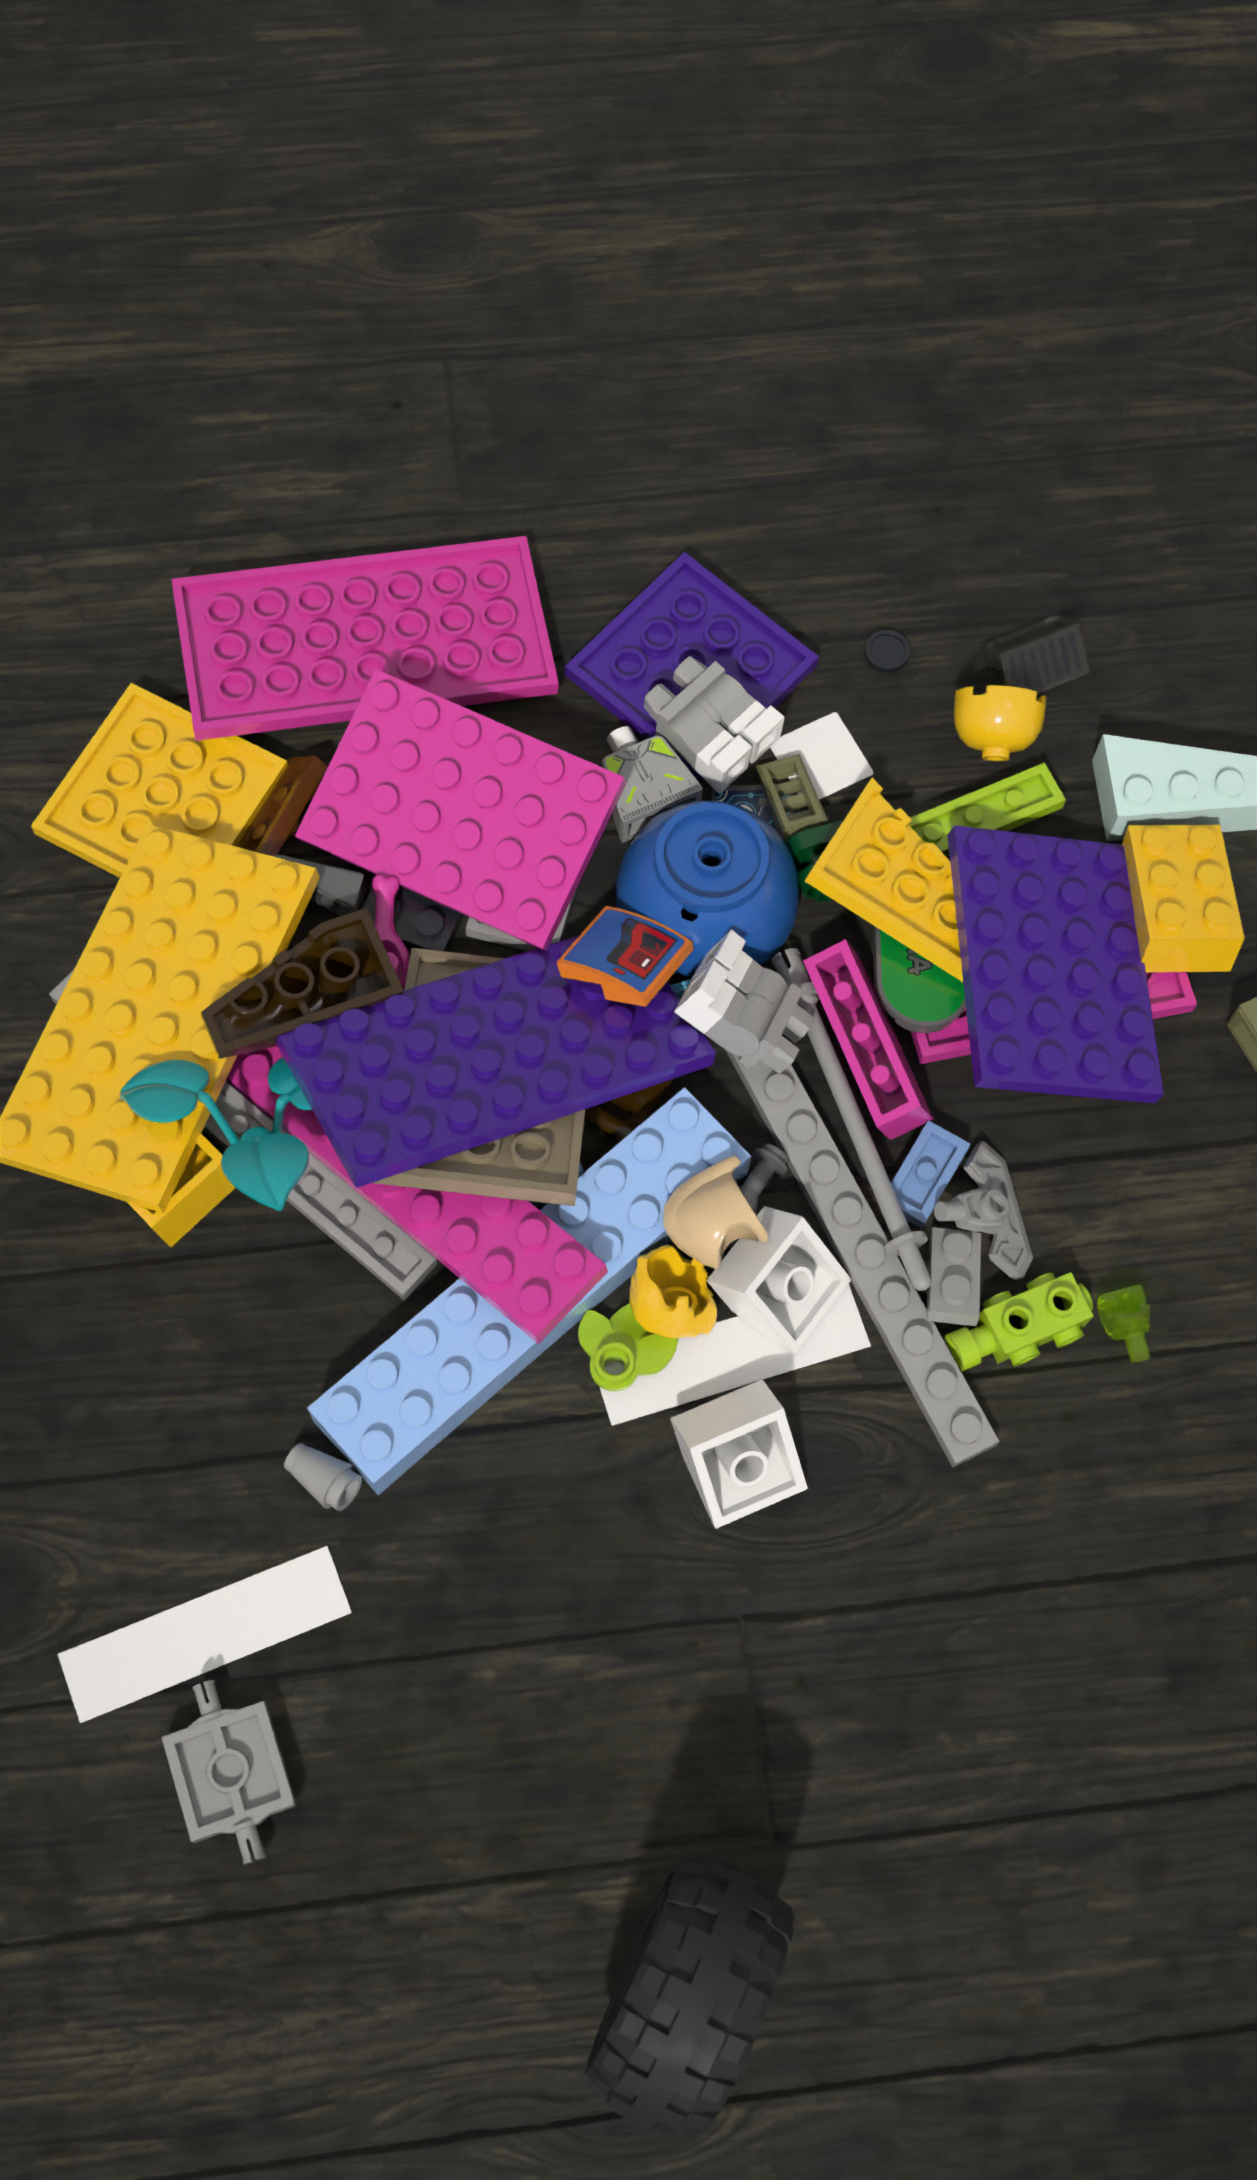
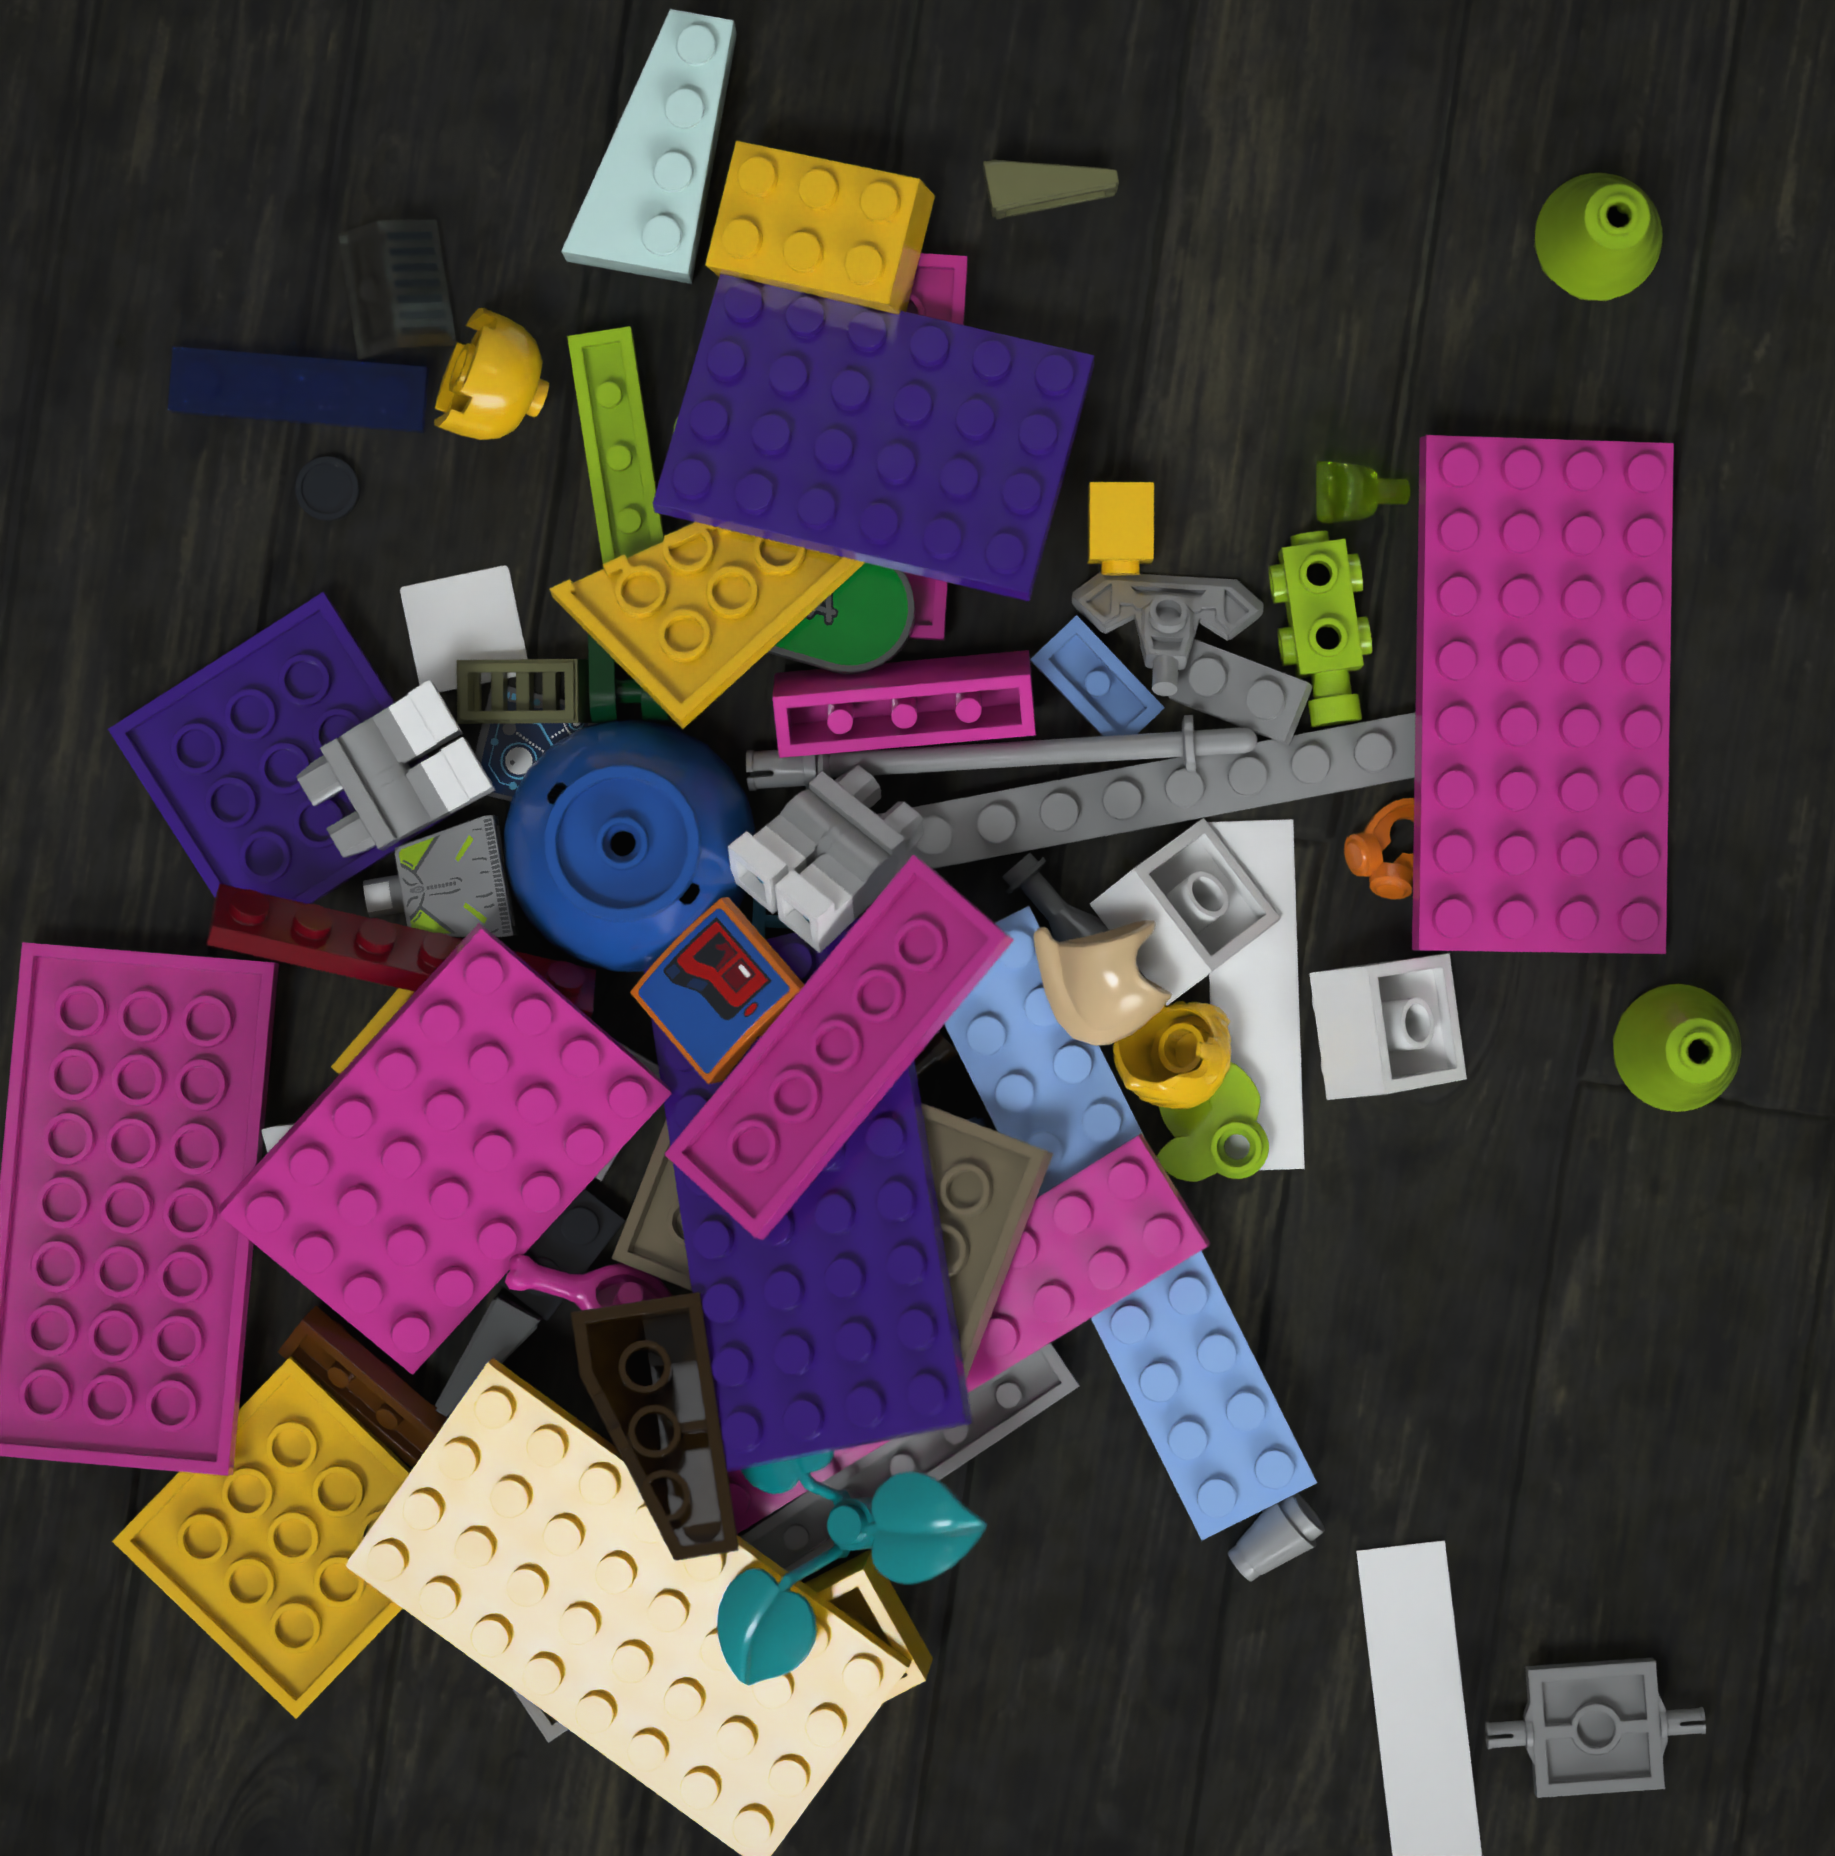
camera: 70 degrees left, 20 degrees up
none -> clear blue plate [168,347,429,433]
none -> dark red plate [207,883,596,1019]
none -> dark pink plate [664,855,1014,1240]
none -> yellow brick [1088,482,1154,576]
none -> orange piece [1344,798,1414,899]
none -> dark pink plate [1412,435,1674,954]
none -> lime cone [1613,984,1741,1112]

